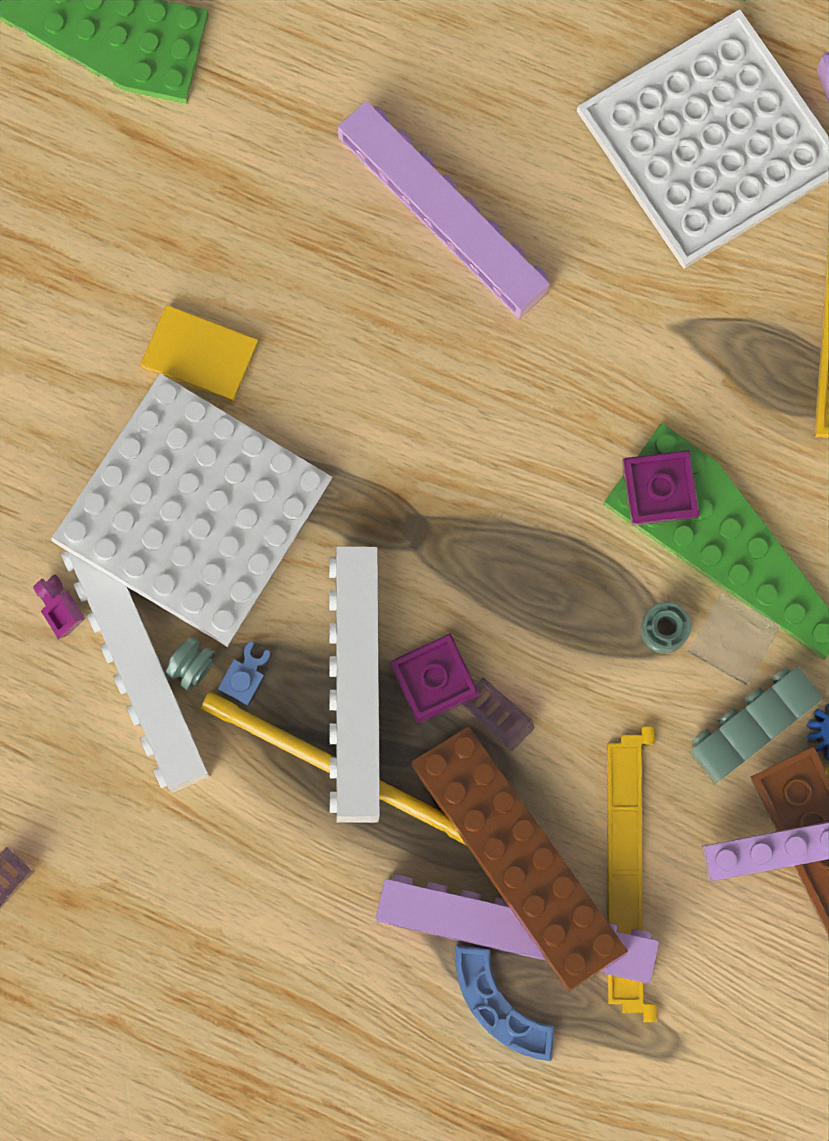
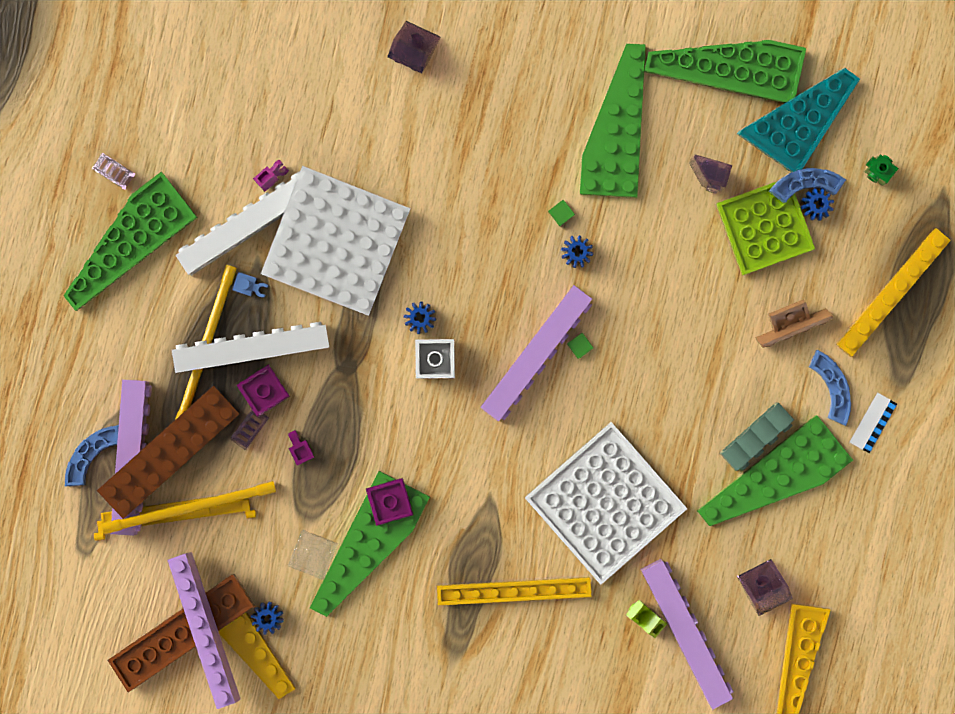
camera: 90 degrees right, 10 degrees up
yellow tile [140,305,258,403] -> none
sand green wheel [165,636,216,691] -> none
sand green wheel [640,602,691,654] -> none
sand green brick [689,666,824,784] -> none
none -> bright green wing [63,172,198,311]
none -> yellow piece [101,481,276,535]
none -> magenta plate [288,430,315,466]
none -> blue gear [404,301,436,334]
none -> white brick [415,339,455,378]
none -> bright green tile [548,200,575,227]
none -> blue gear [561,235,594,268]
none -> bright green tile [567,333,593,359]

